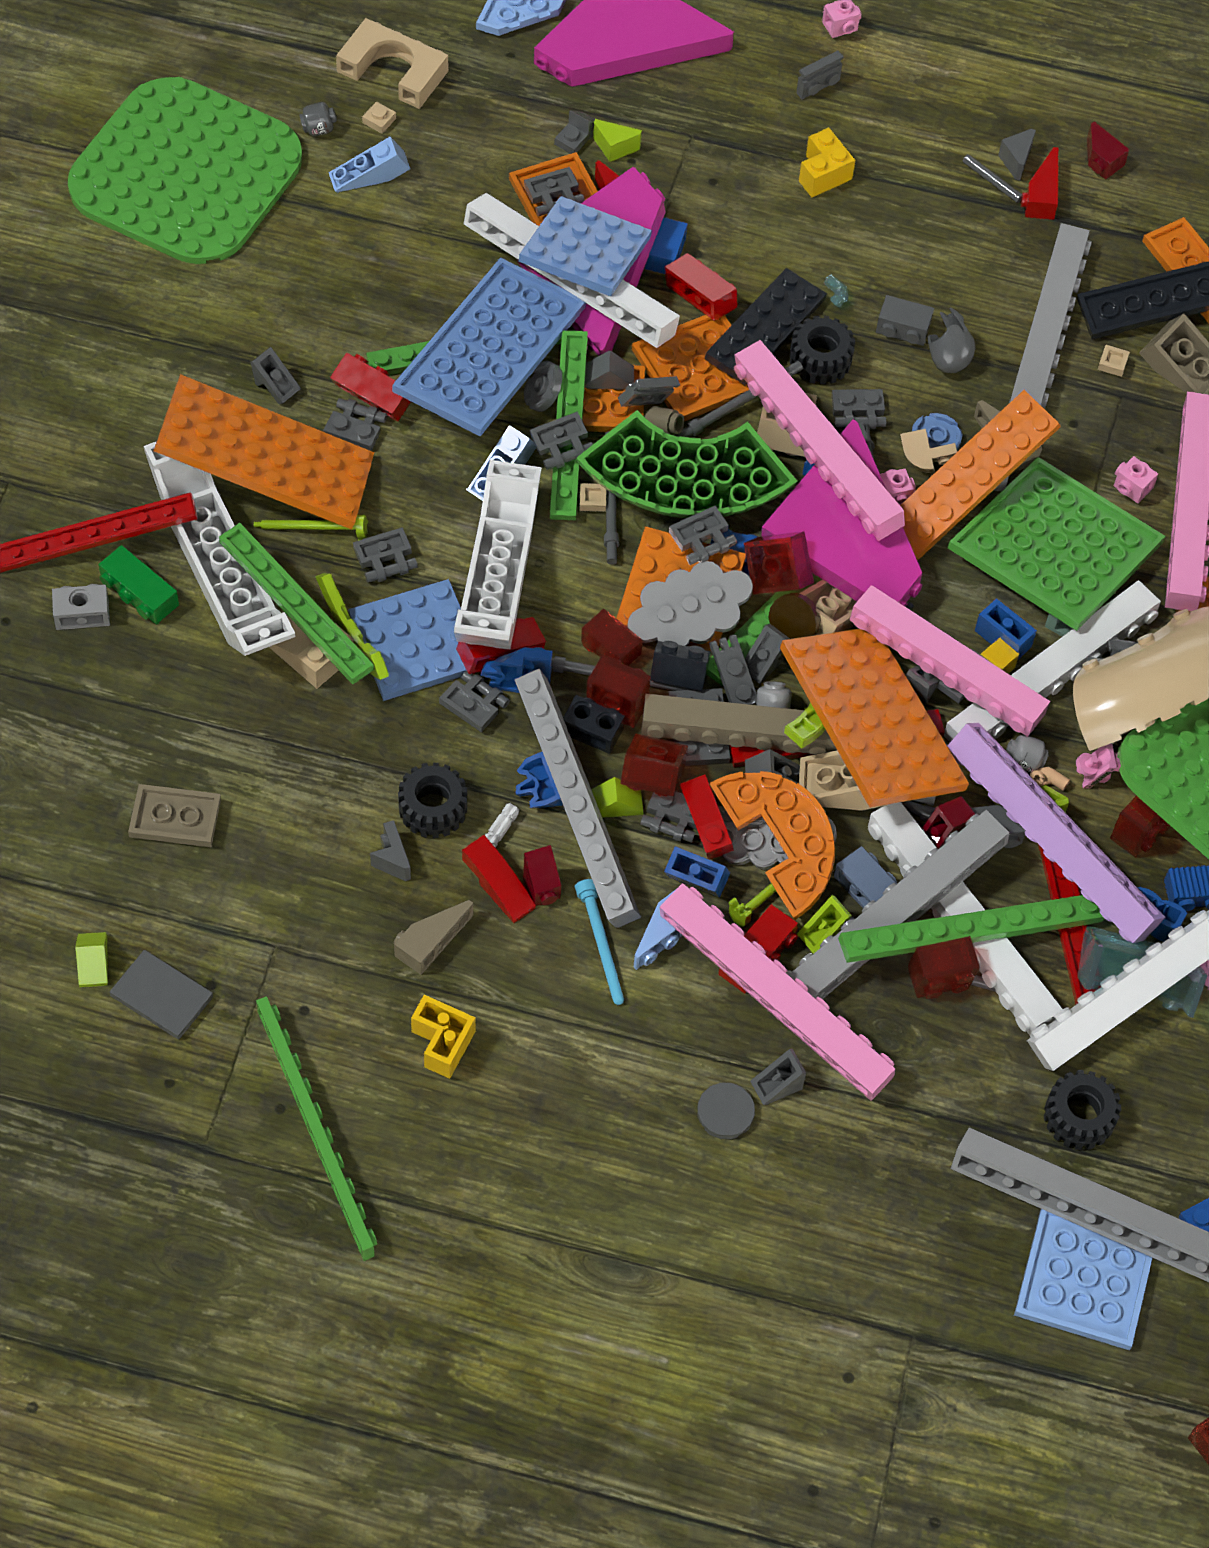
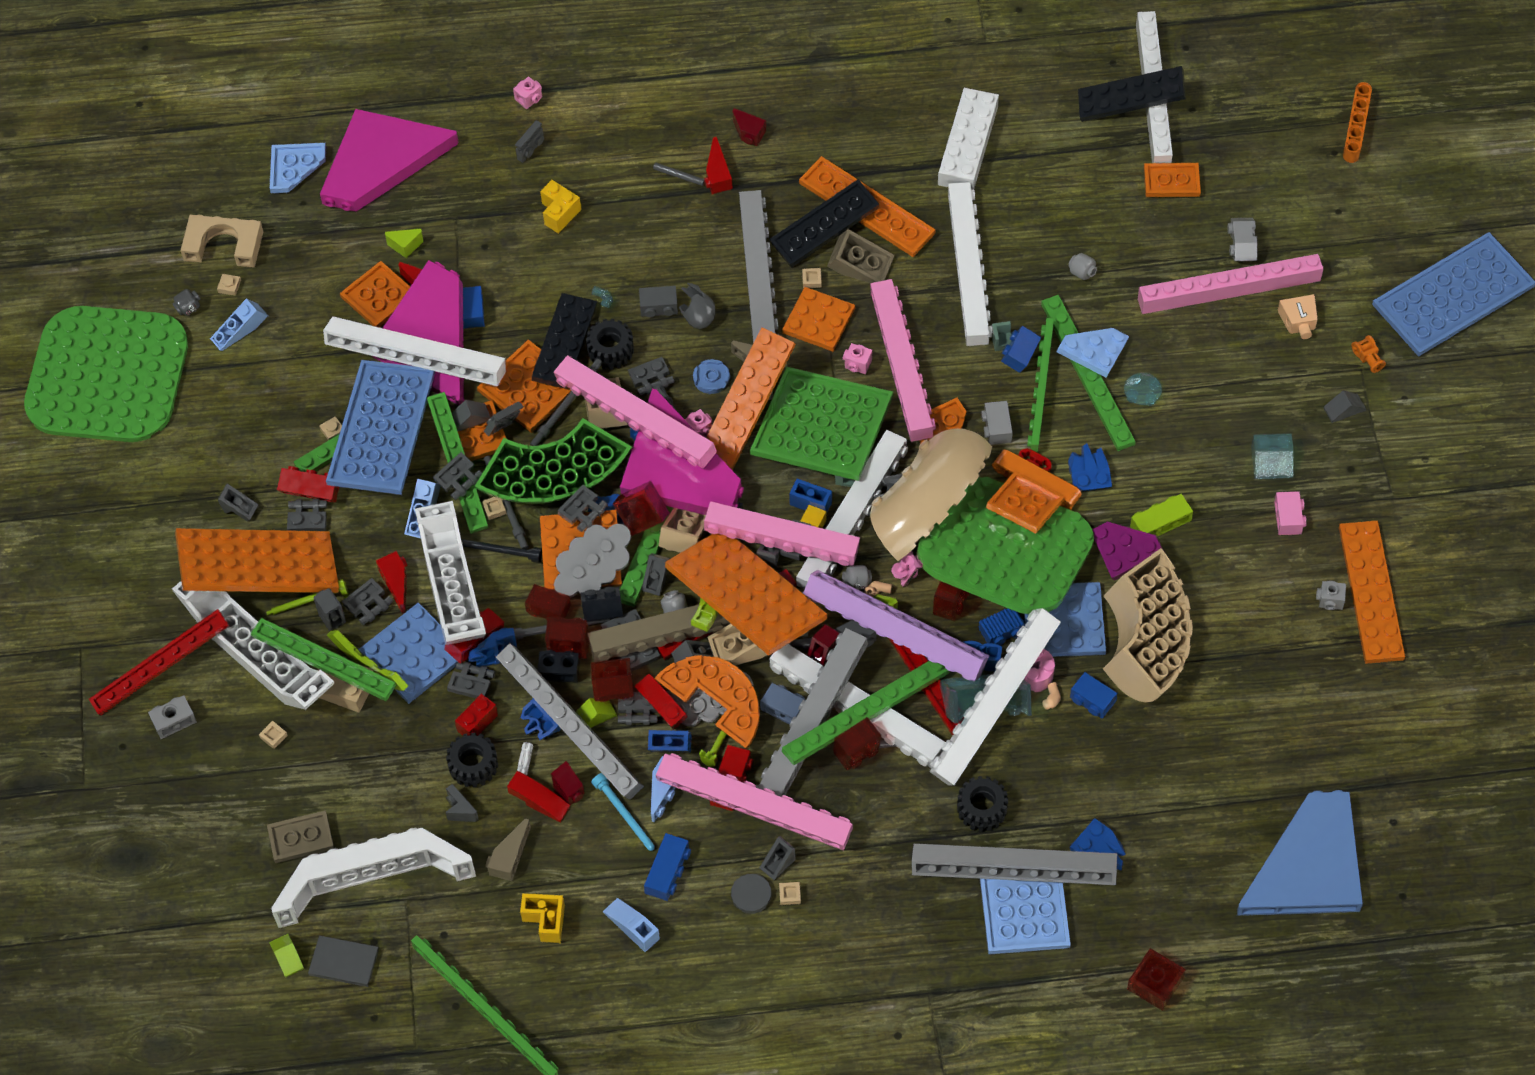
camera: 15 degrees left, 0 degrees up
green brick [98,545,179,625] -> none
medium blue plate [519,196,652,297] -> none
dark grey plate [524,167,585,217] -> none
dark grey tile [524,361,562,412] -> none
dark grey slope [554,110,595,154] -> none
dark tan brick [645,406,684,435] -> none
brick [665,253,737,321] -> none
dark grey hinge [709,635,757,705] -> none
dark brown tile [768,593,820,639] -> none
lime slope [797,895,852,954] -> none
tan brick [900,429,957,473] -> none
dark grey slope [998,129,1036,181] -> none
none -> tan plate [259,721,288,749]
none -> white slope [271,828,476,928]
none -> dark grey brick [314,588,346,631]
none -> tan plate [319,417,342,440]
none -> red slope [376,551,408,614]
none -> red brick [455,693,498,736]
none -> black piece [461,539,542,563]
none -> light blue slope [603,898,660,952]
none -> blue brick [644,833,691,901]
none -> tan plate [779,882,801,905]
none -> orange plate [782,287,855,352]

